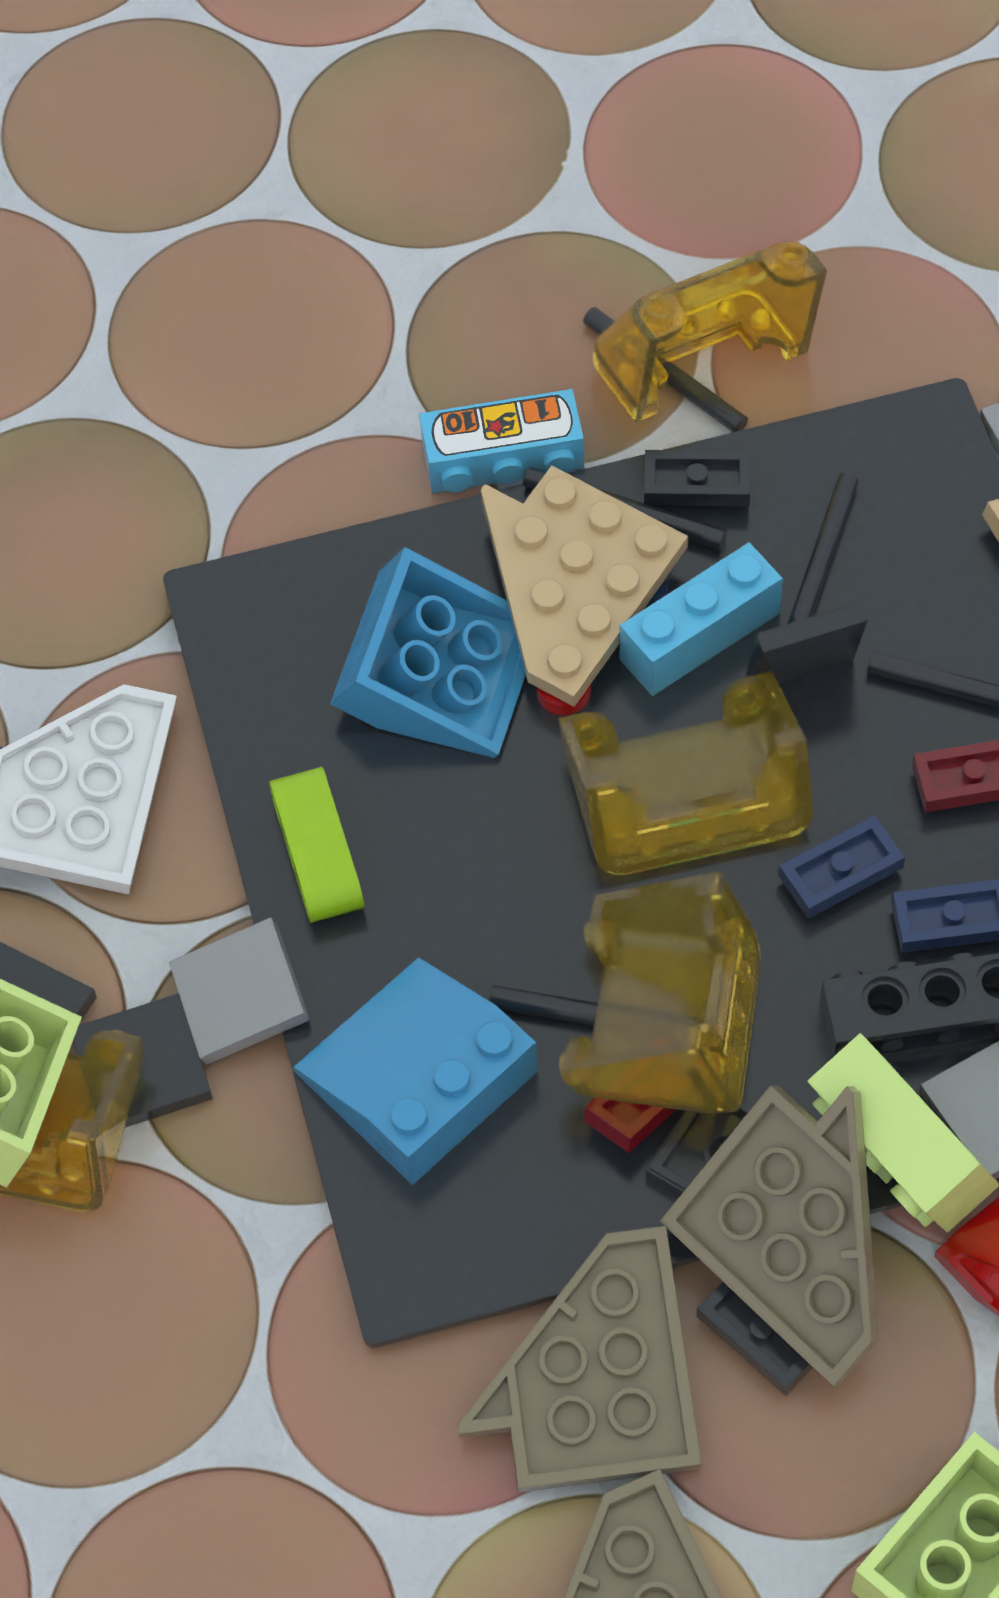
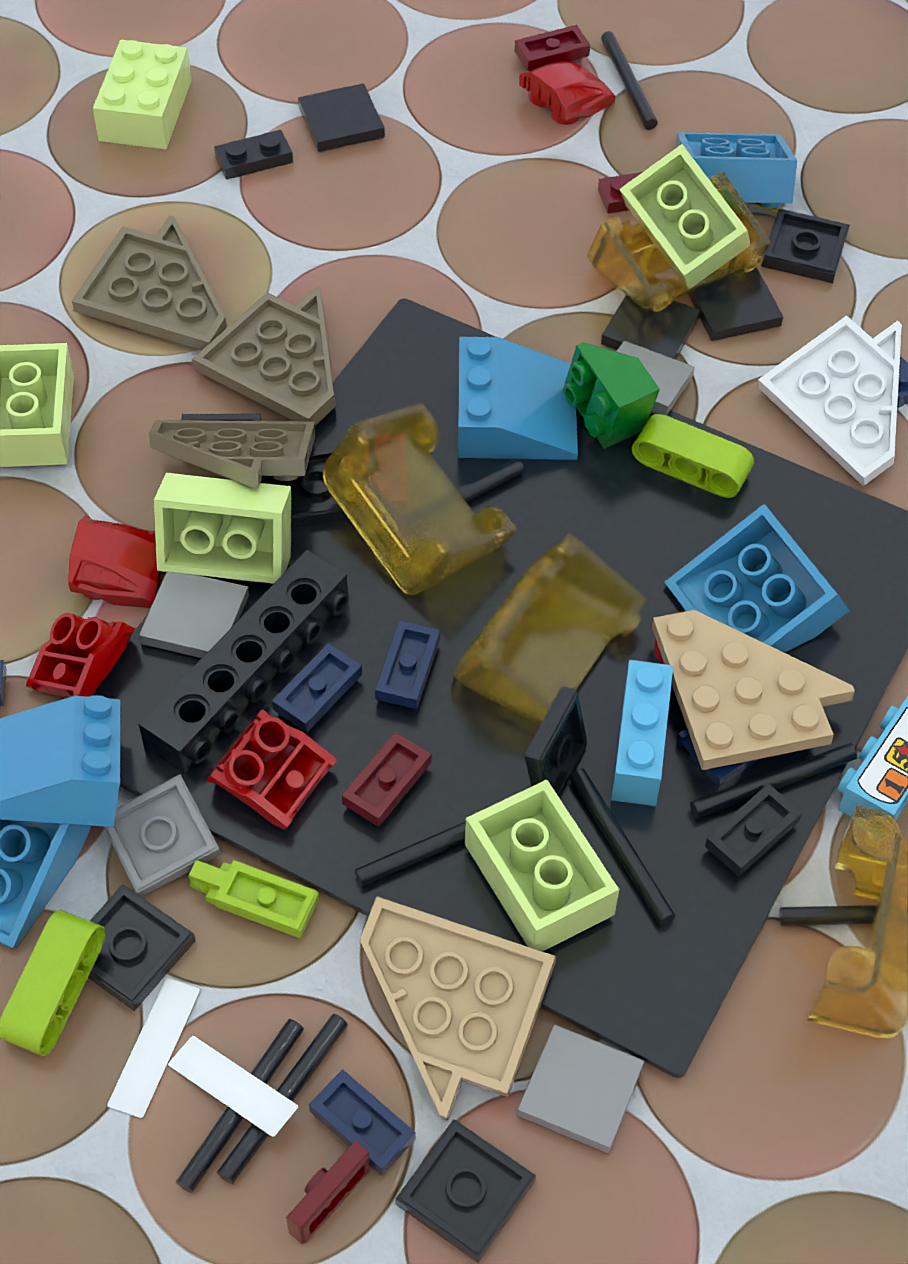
camera: 130 degrees right, 5 degrees down
none -> yellowish green brick [465,780,619,951]
none -> green slope [563,342,660,449]

